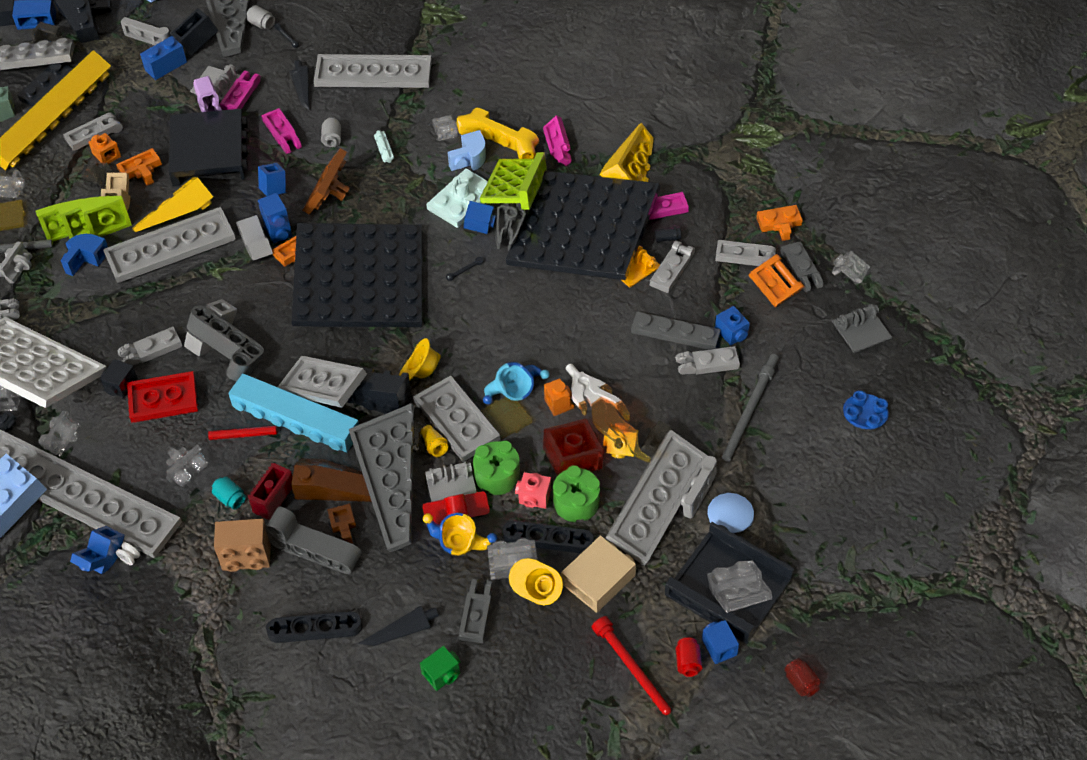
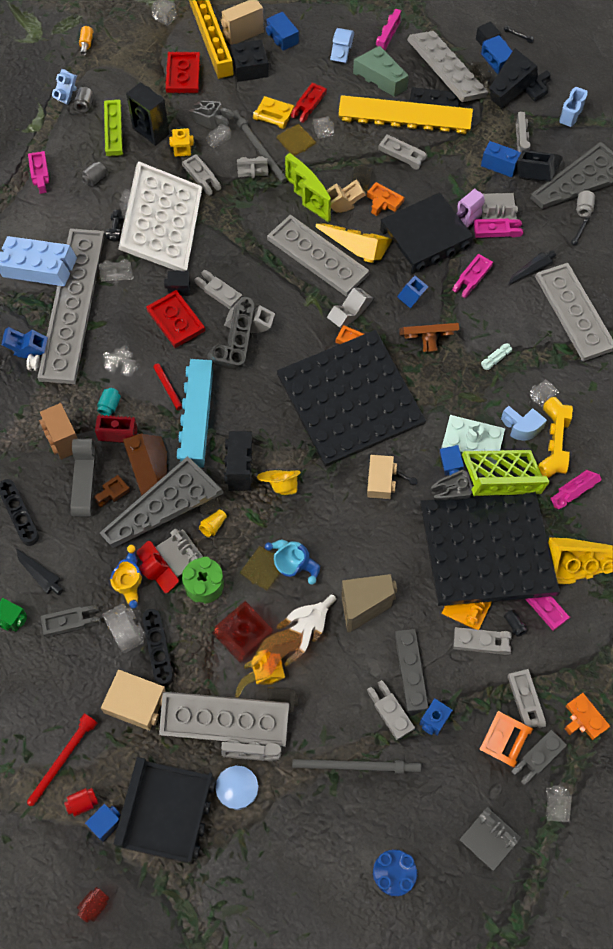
camera: 65 degrees right, 10 degrees up
blue brick [61,234,108,276] -> none
orange brick [88,133,121,166] -> none
blue brick [258,193,292,244] -> none
light grey plate [278,356,367,408] -> none
light grey brick [321,118,341,147] -> none
light grey plate [413,376,500,462] -> none
yellow piece [509,558,563,606] -> none
coral brick [515,472,551,509] -> none
orange brick [544,378,574,416] -> none
bright green brick [553,466,600,522] -> none
clear plate [707,560,772,613] -> none
none -> dark tan slope [341,574,397,632]
none -> tan brick [367,455,397,499]

